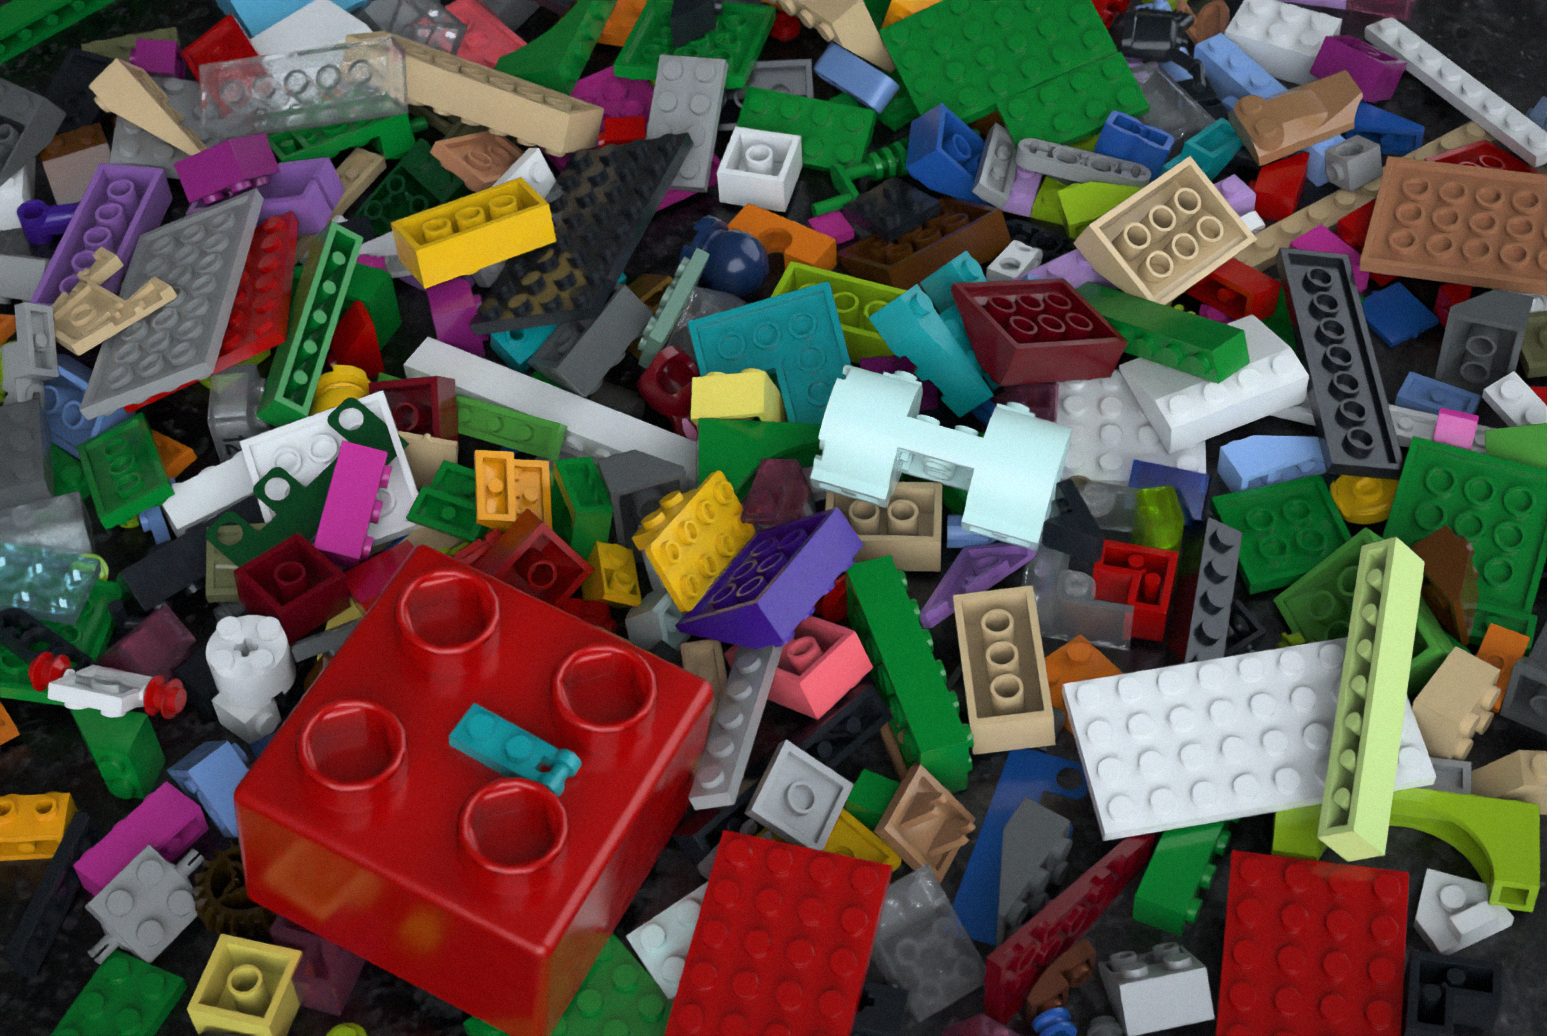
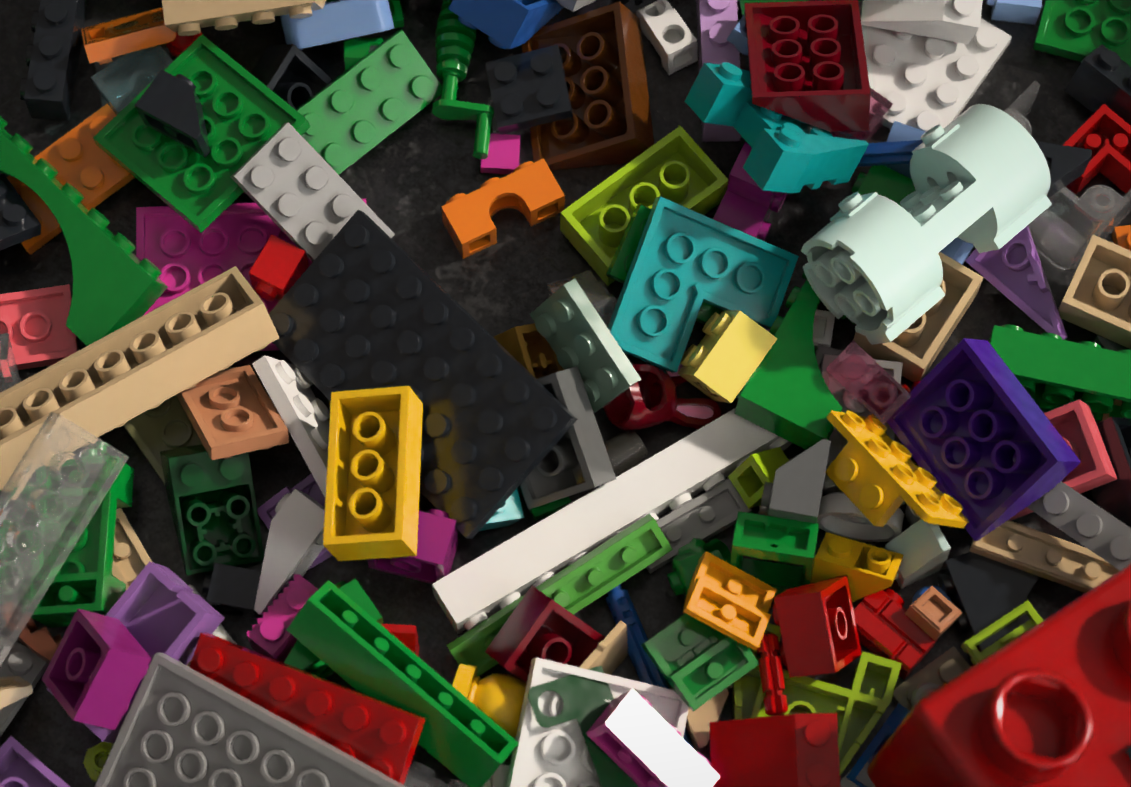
camera: 65 degrees left, 20 degrees up
dark blue tile [679,215,769,300] -> none
white brick [717,127,802,212] -> none
clear blue brick [1124,459,1212,526] -> none
clear neon green brick [1131,485,1184,568] -> none

